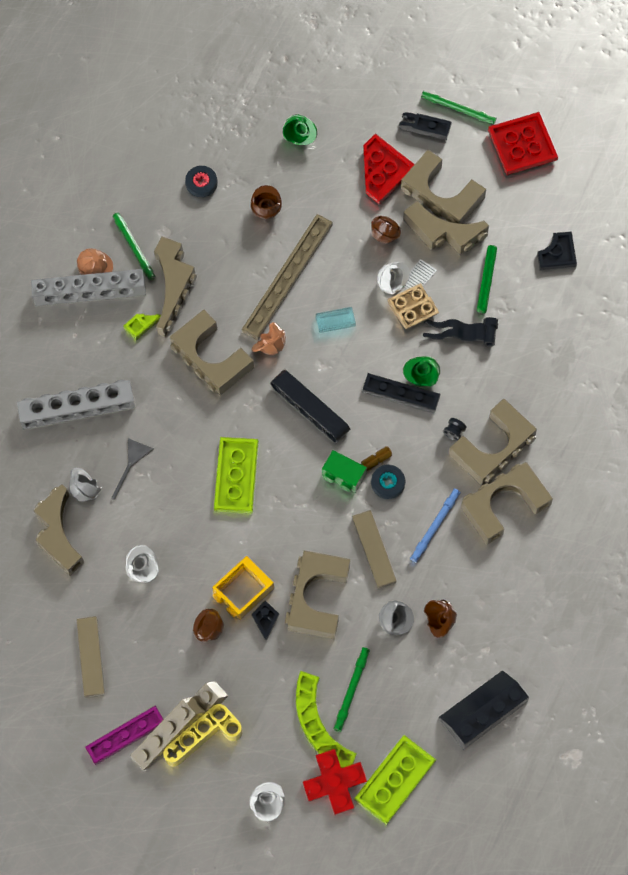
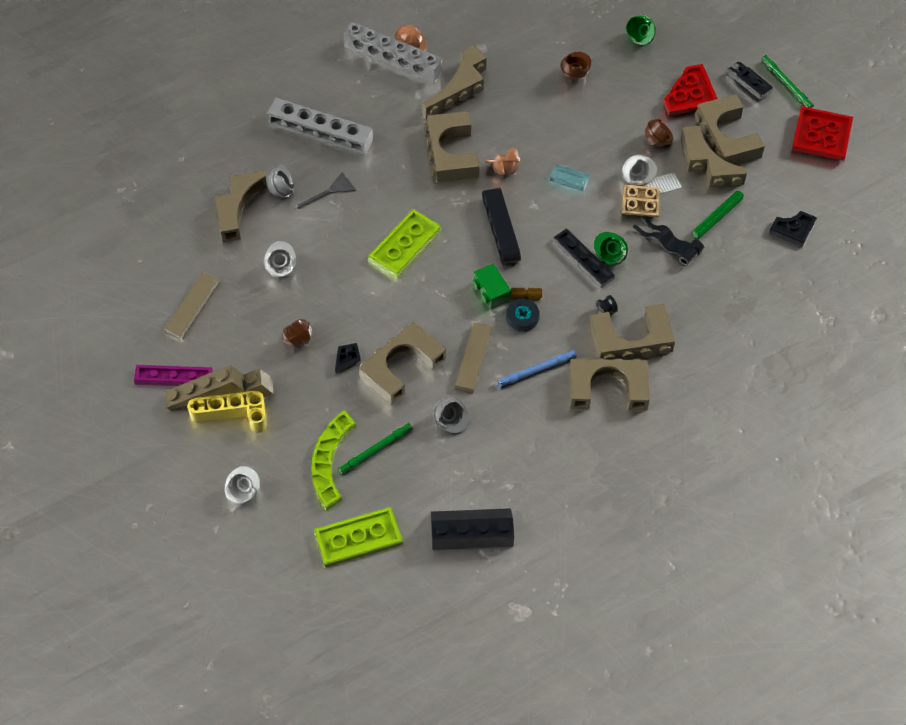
camera: 30 degrees right, 10 degrees down
green piece [113,213,156,280] -> none
lime tile [123,314,161,340] -> none
black bush [185,165,218,198] -> none
yellow window [212,556,275,620] -> none
dark tan tile [242,214,333,340] -> none
red plate [303,749,368,815] -> none
reddish brown piece [424,599,457,638] -> none

